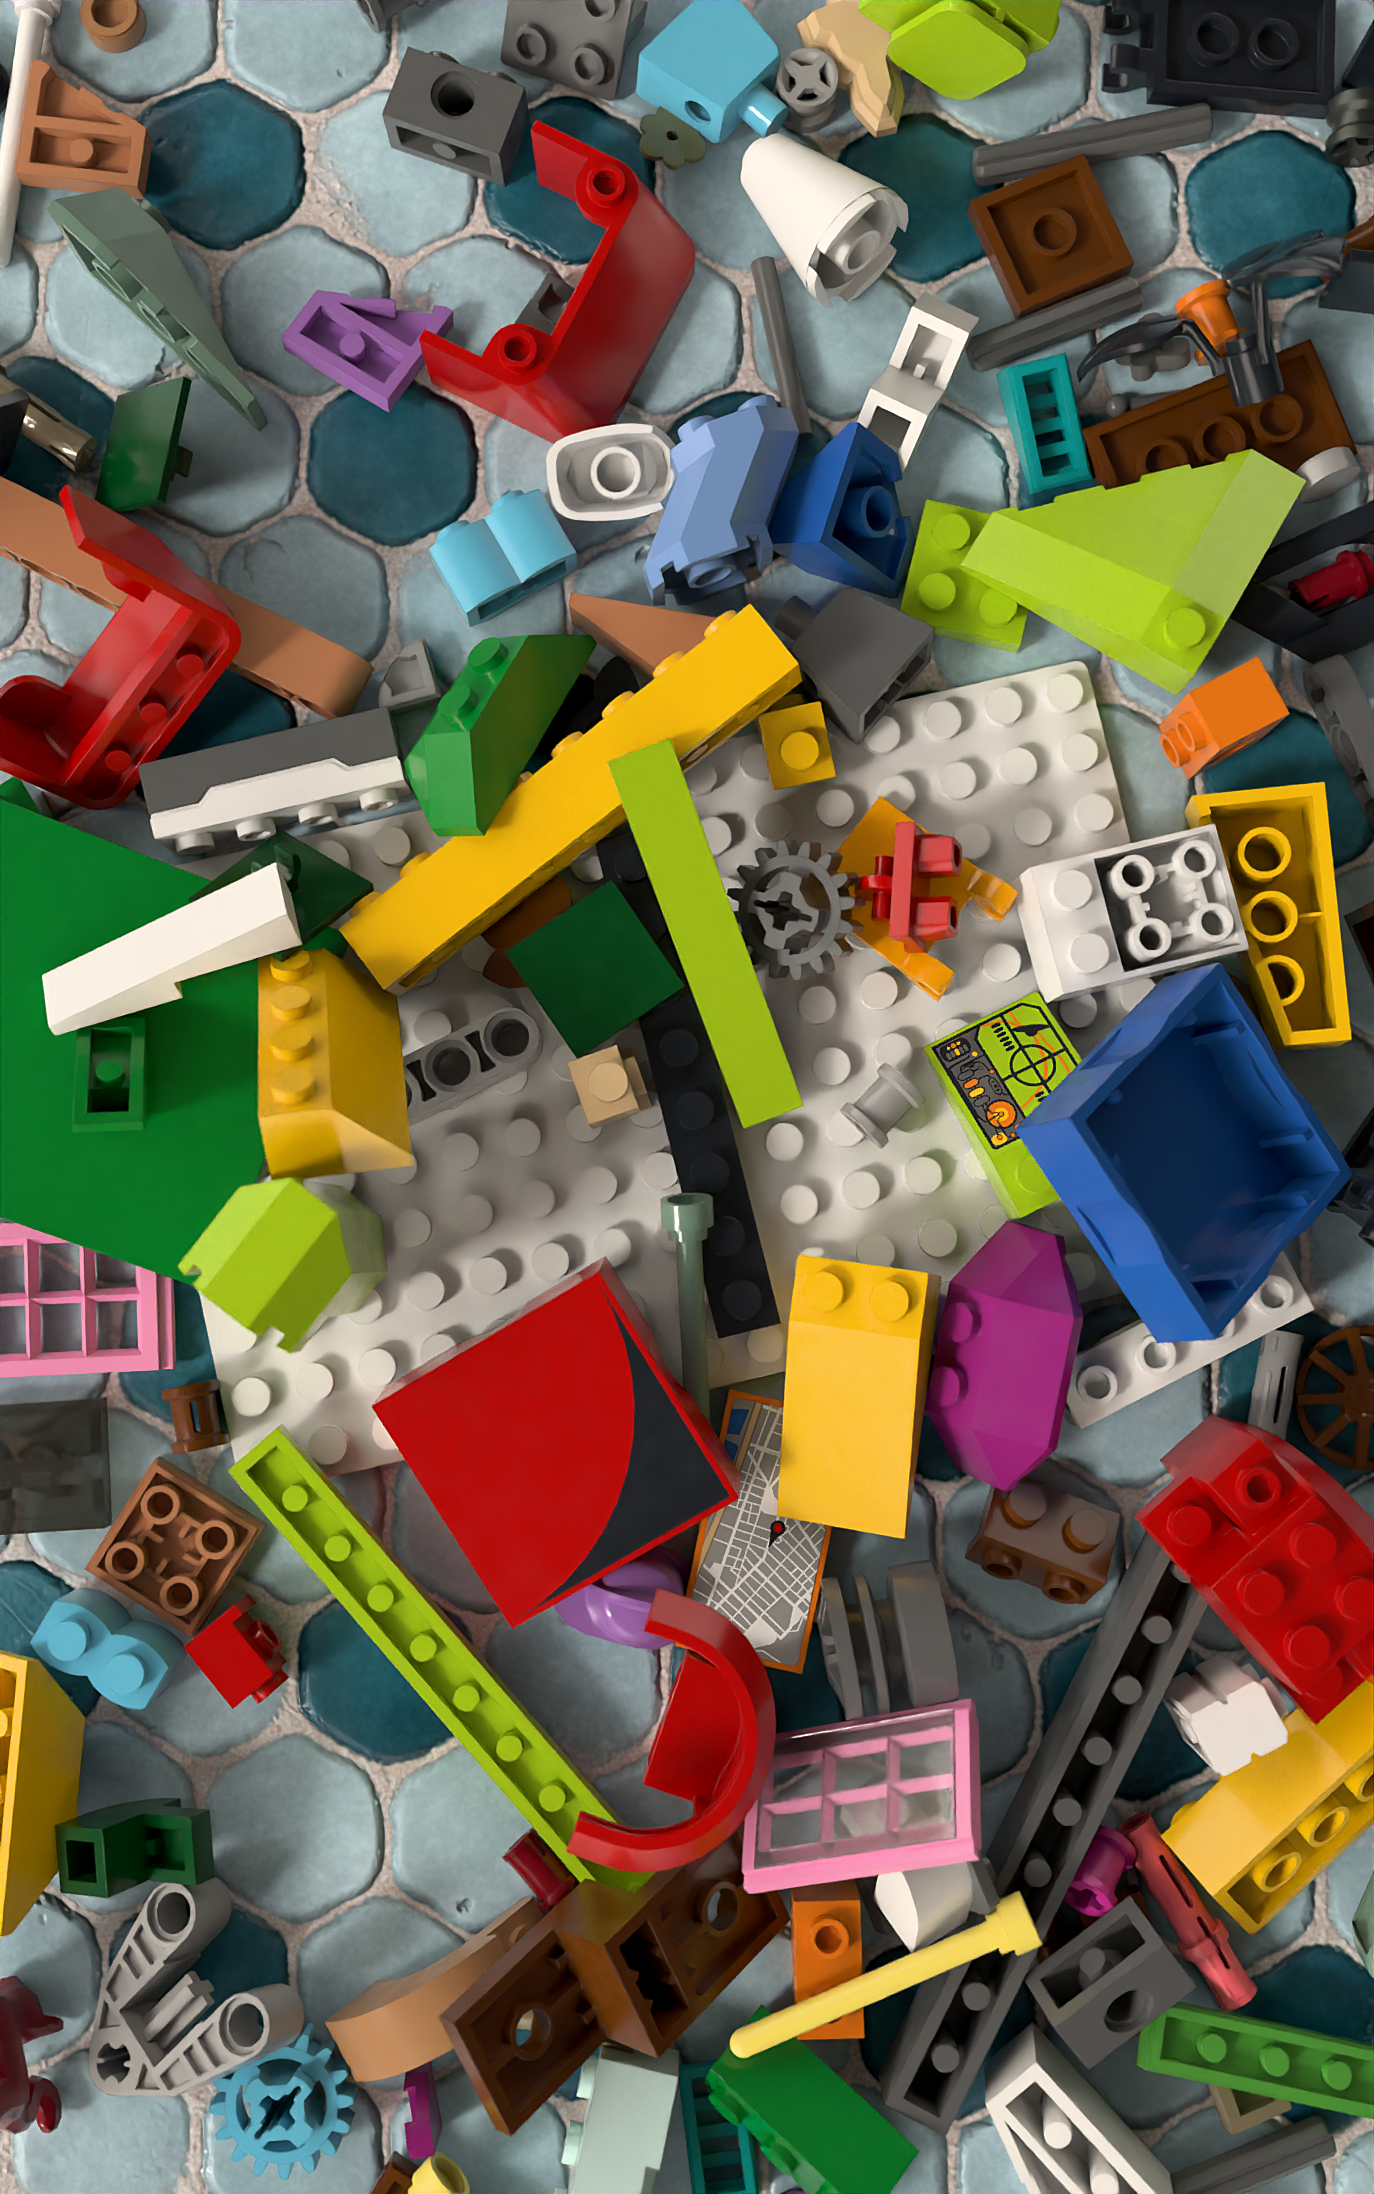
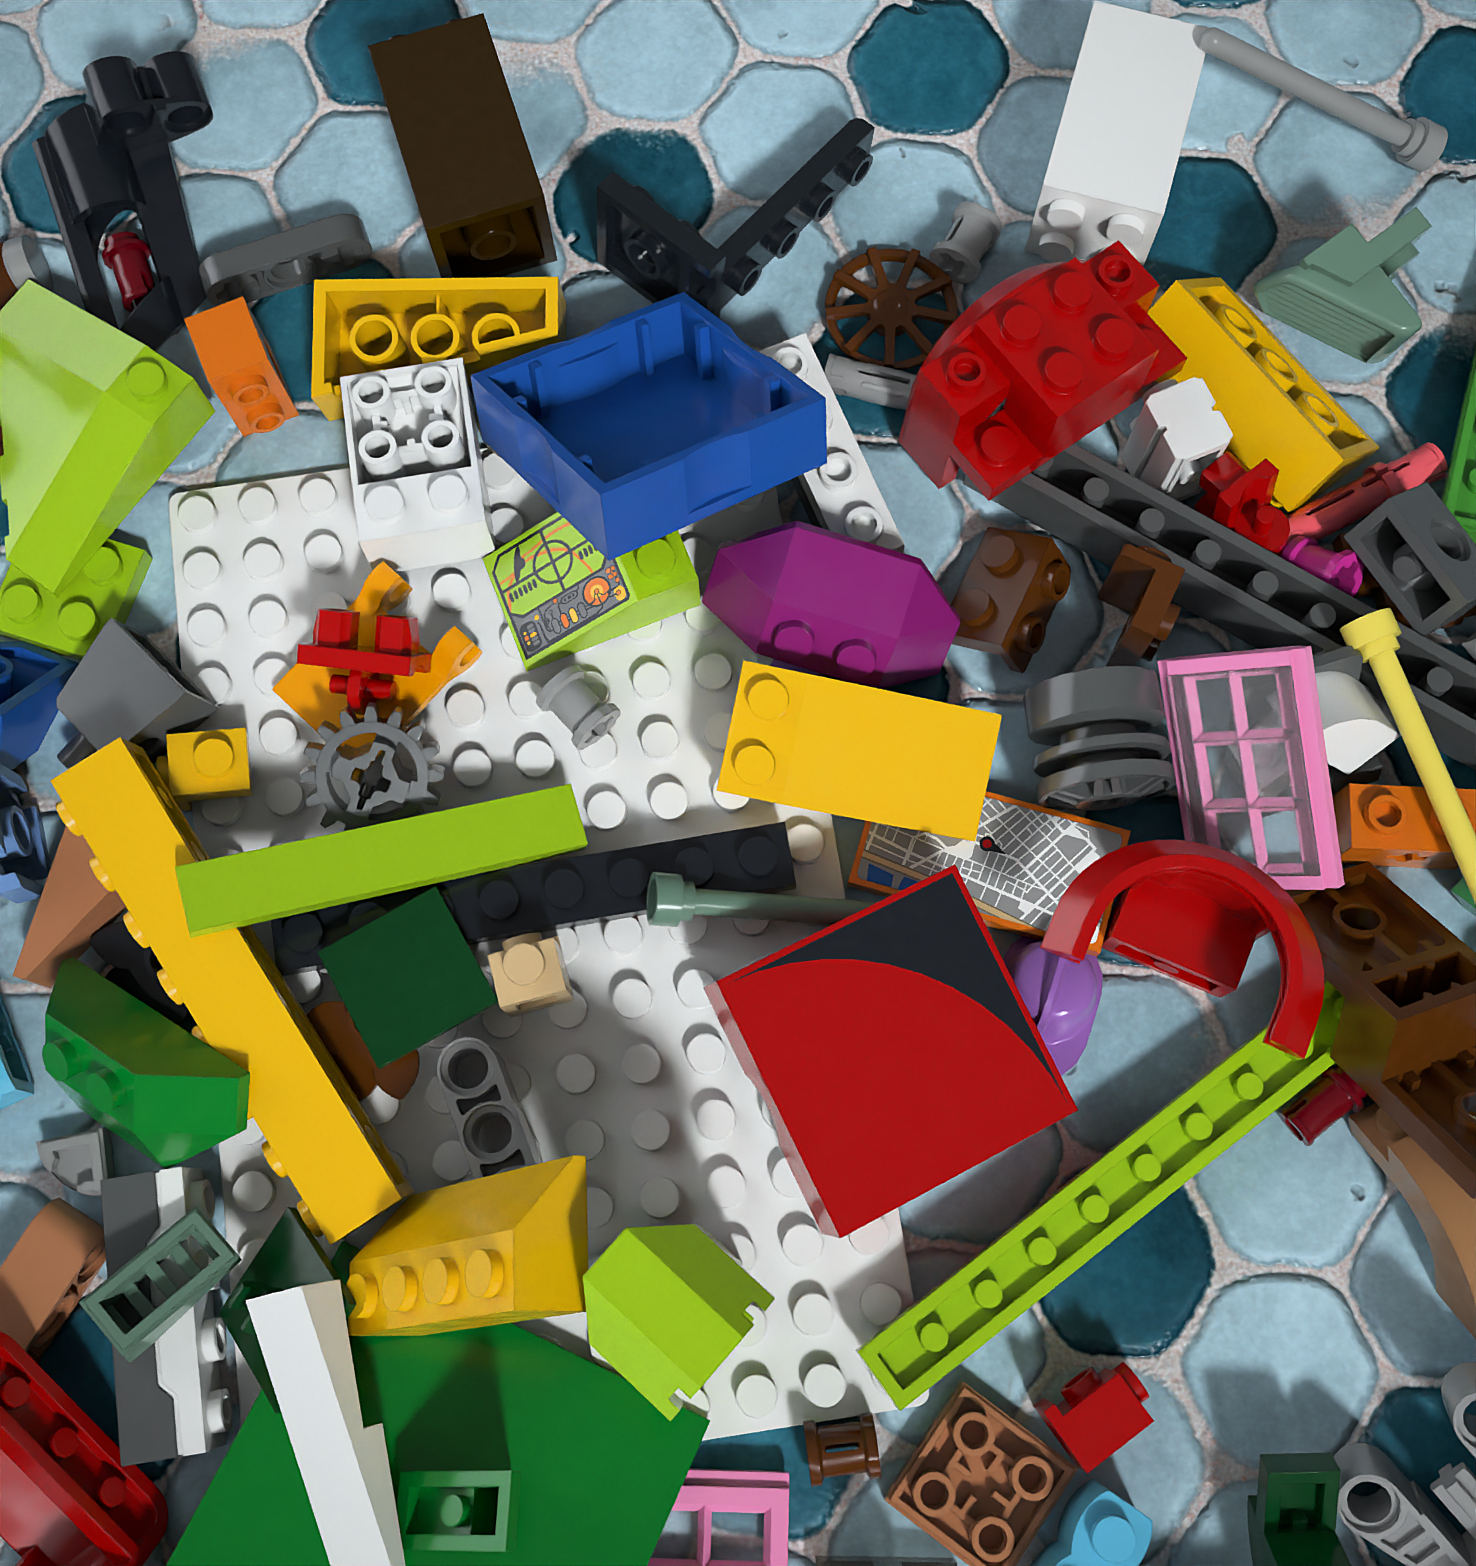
camera: 85 degrees left, 10 degrees down
none -> sand green slope [79,1206,242,1363]
none -> reddish brown bracket [1097,544,1185,667]
none -> red hips [1194,451,1290,554]

